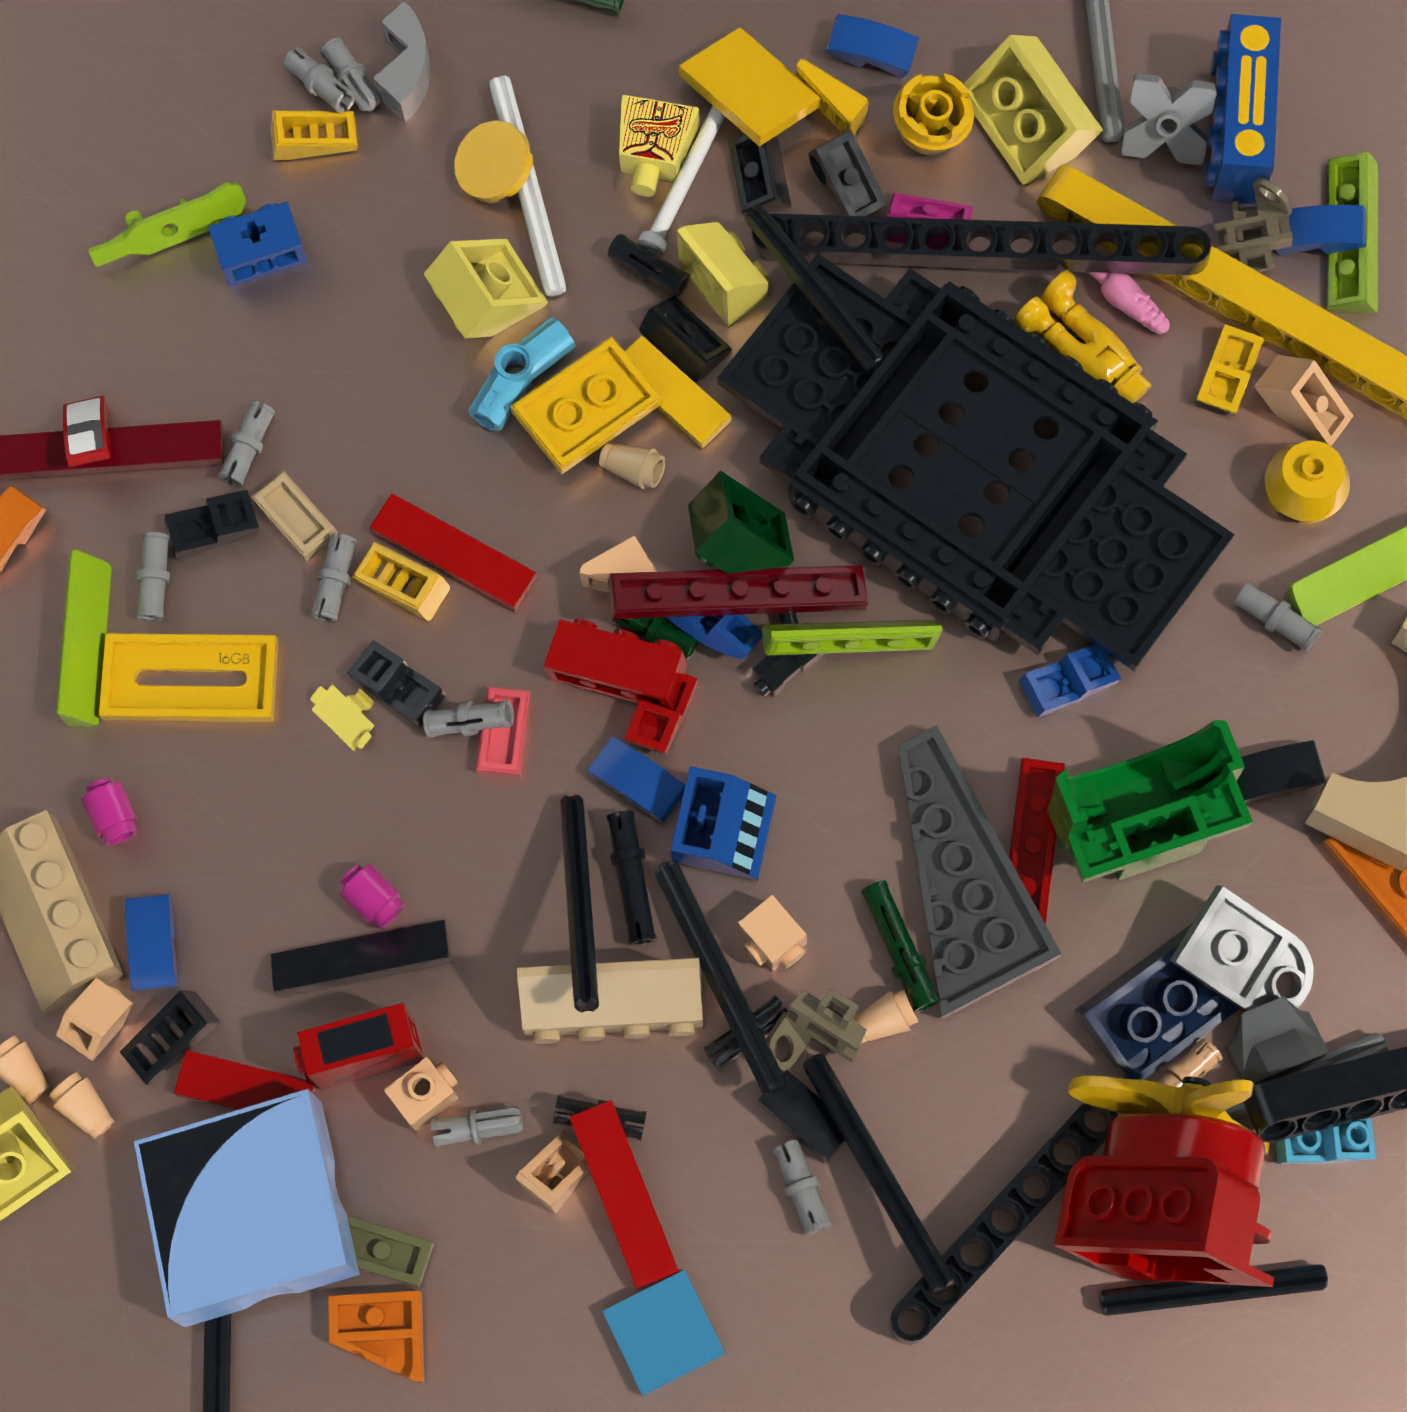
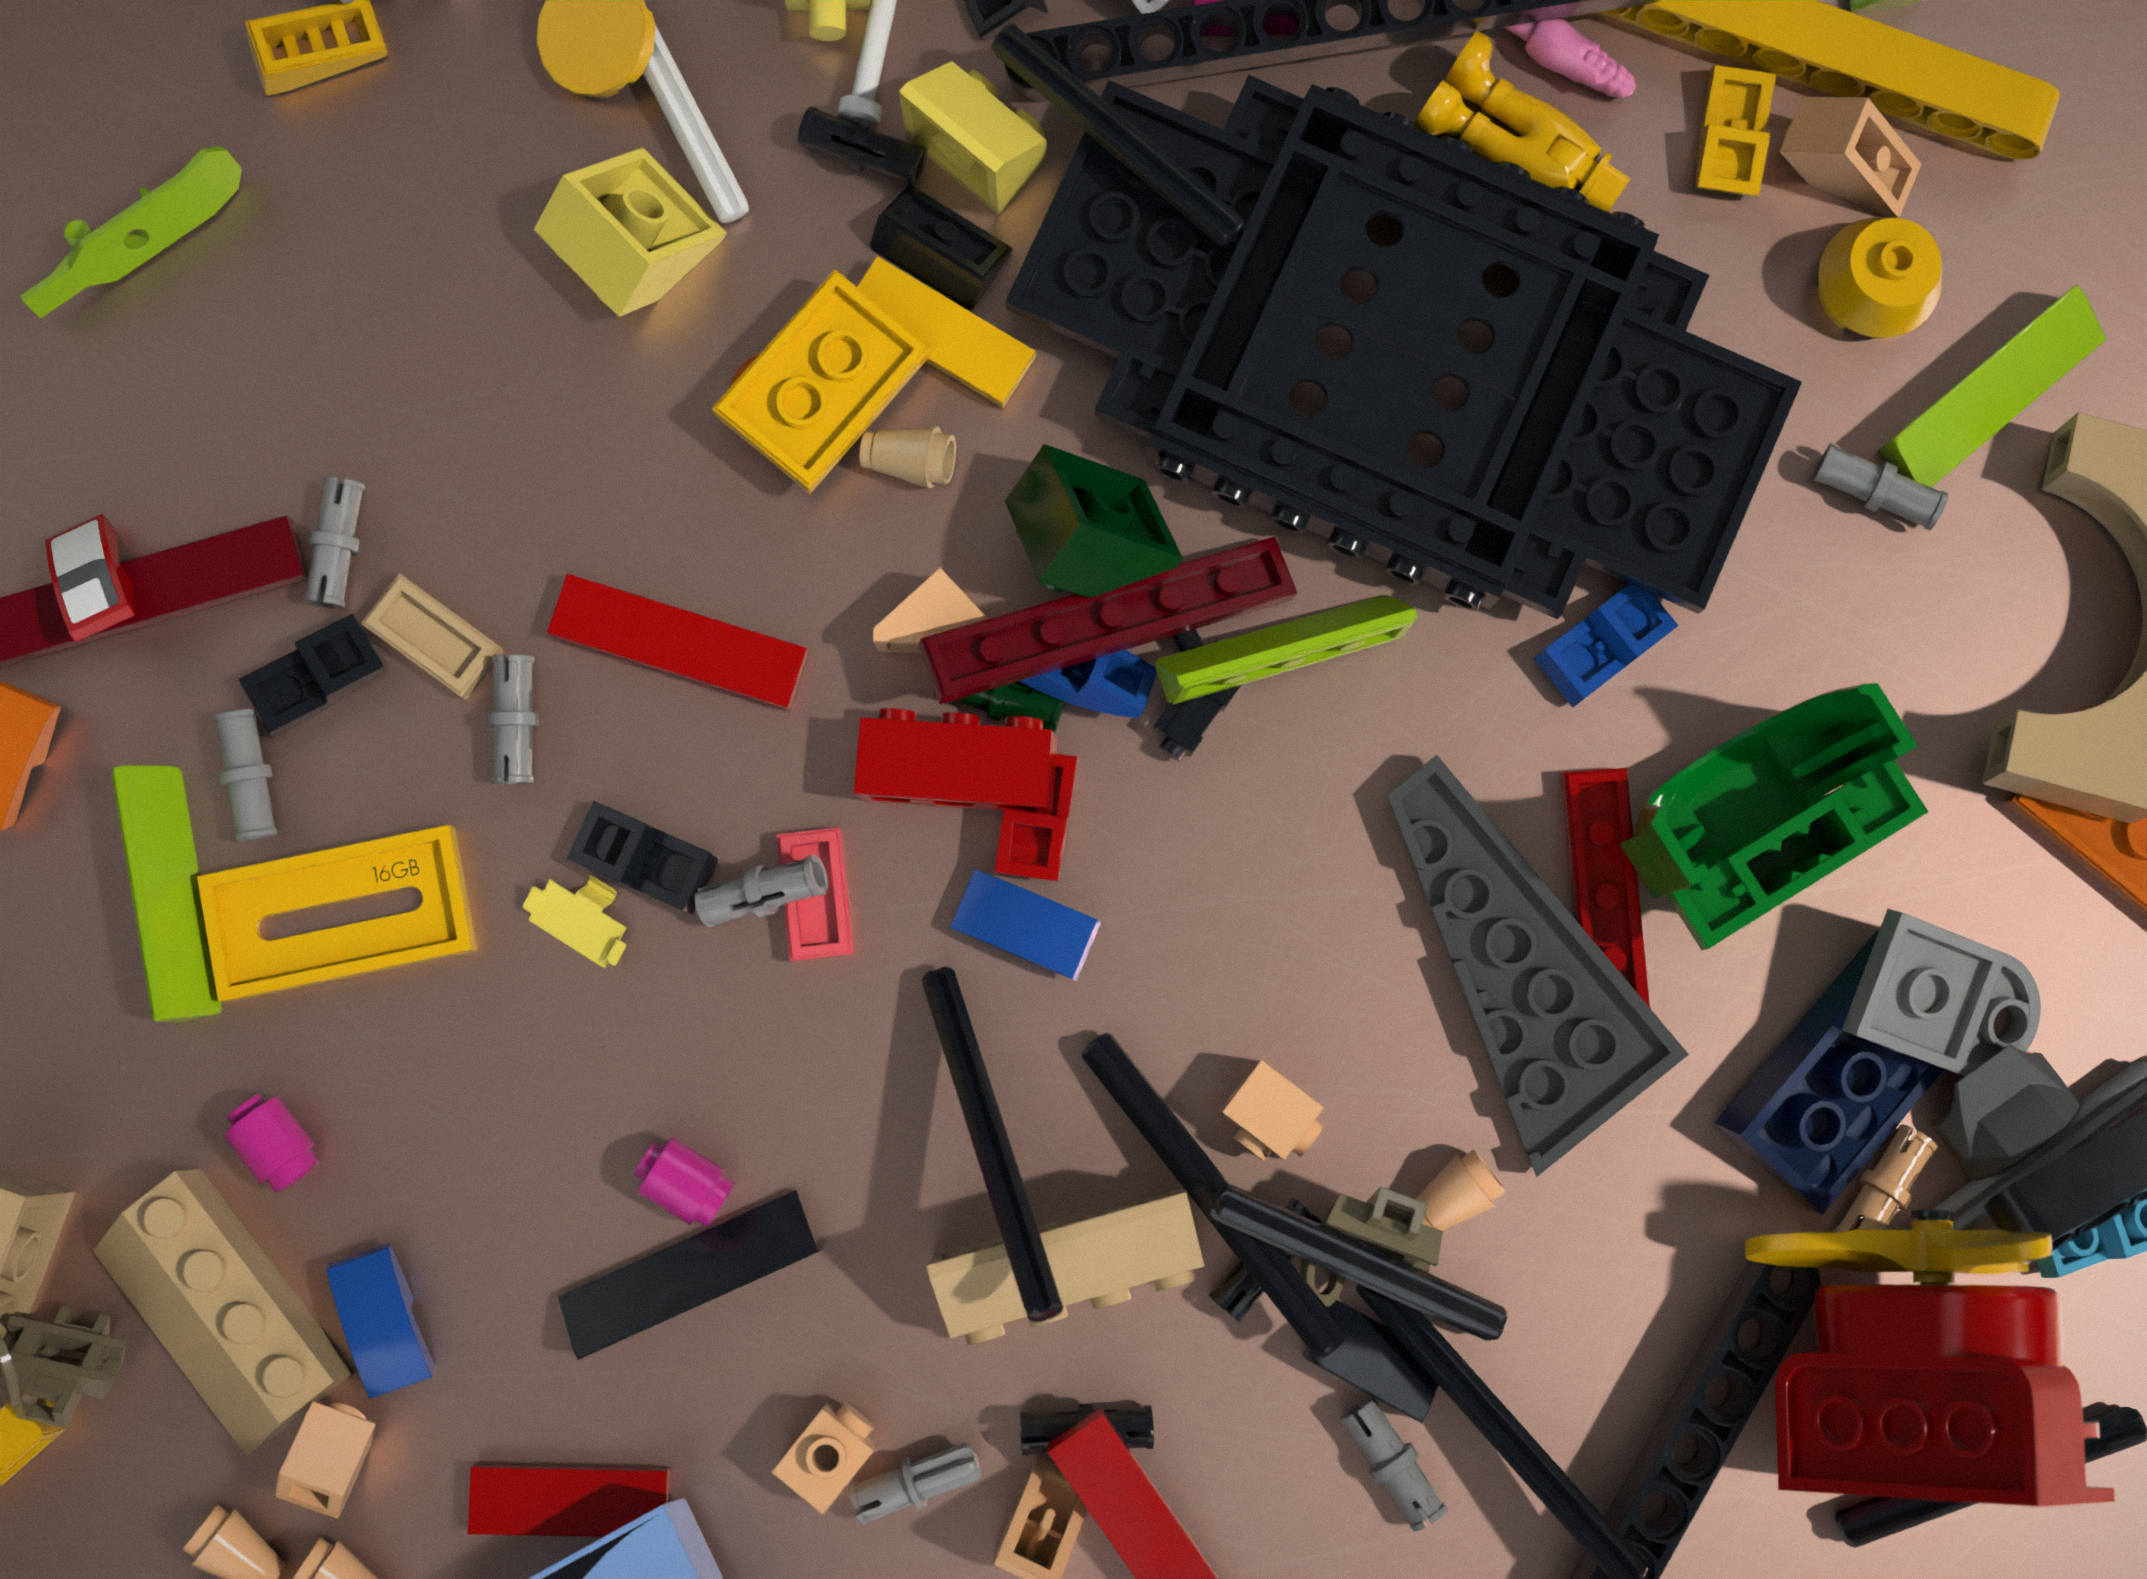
camera: 20 degrees left, 10 degrees up
black slope [120,990,220,1085] -> none
blue brick [208,202,308,287] -> none
red brick [293,1003,424,1090] -> none
yellow slope [352,542,450,621] -> none
medium azure piece [468,317,575,431] -> none
black pin [606,810,657,946] -> none
blue slope [670,766,776,881] -> none
dark green pin [861,880,940,1013] -> none
black slope [1237,740,1326,804] -> none
none -> black axle [1210,1184,1508,1341]

